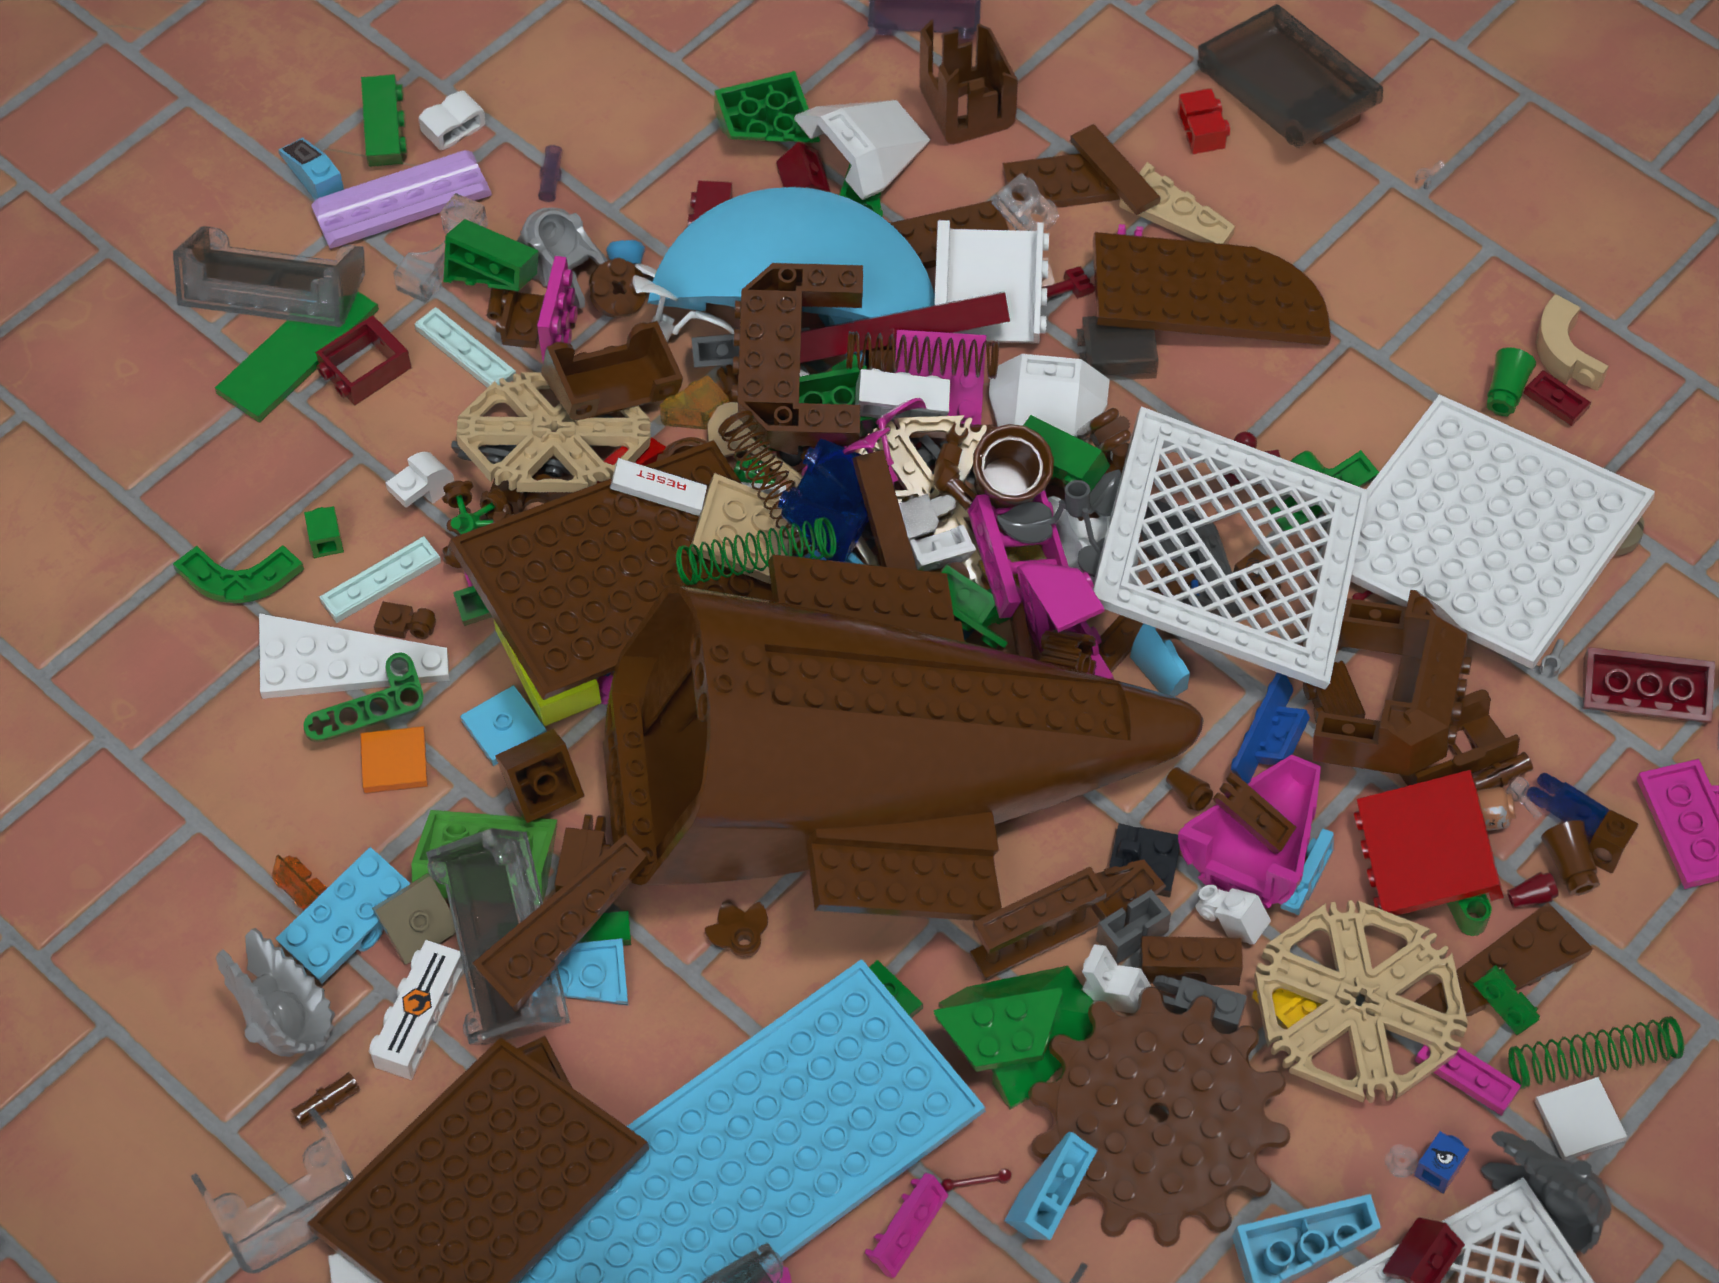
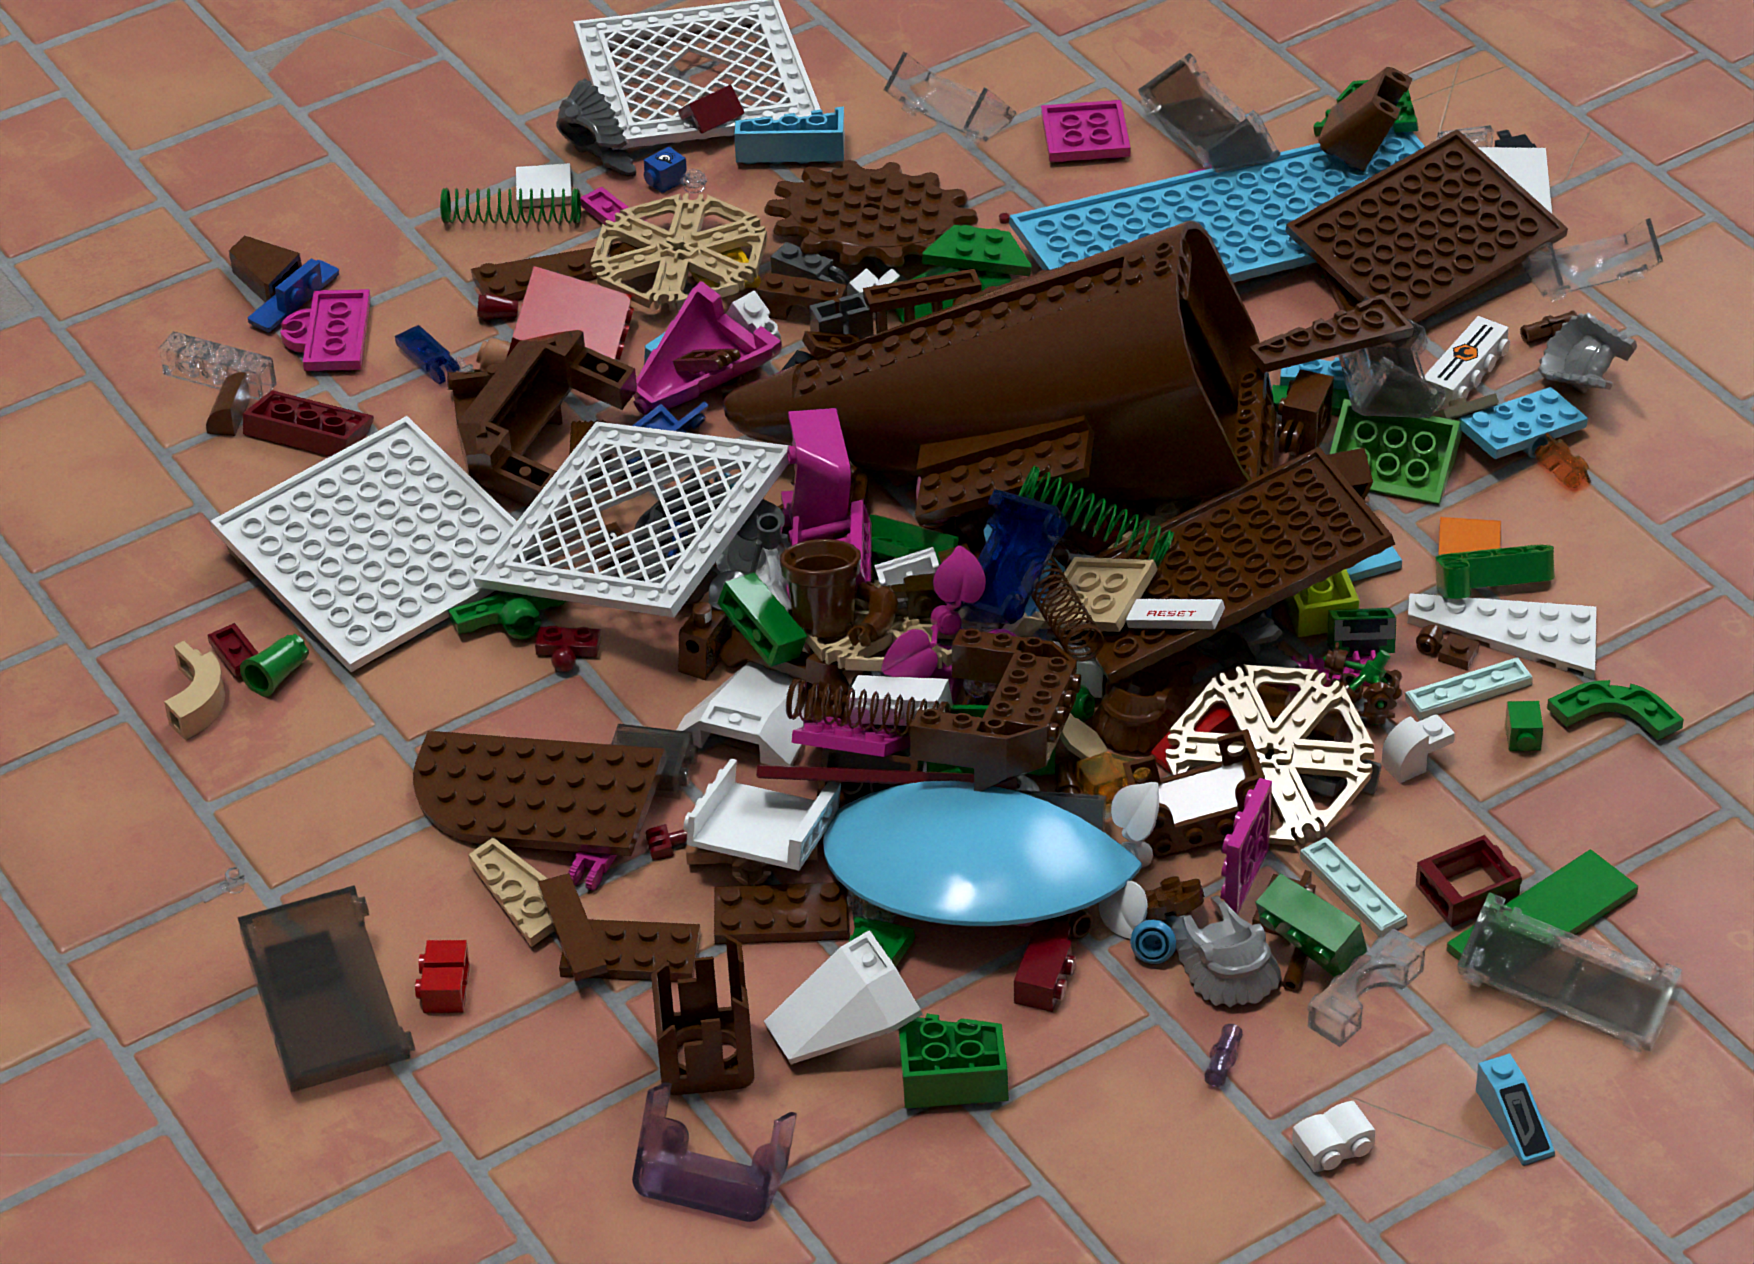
camera: 165 degrees left, 15 degrees down
lavender plate [311,150,492,249] -> none
green wedge [361,74,408,167] -> none
dark red panel [776,141,831,192] -> none
dark pink plate [865,1173,949,1278] -> none
clear brick [992,172,1059,233] -> none
medium azure slope [1004,1132,1097,1240] -> none
reddish brown piece [1077,408,1131,455] -> none
green hinge [1473,965,1540,1035] -> none
reddish brown plant [1541,820,1600,896] -> none
reddish brown bracket [1589,810,1638,873] -> none

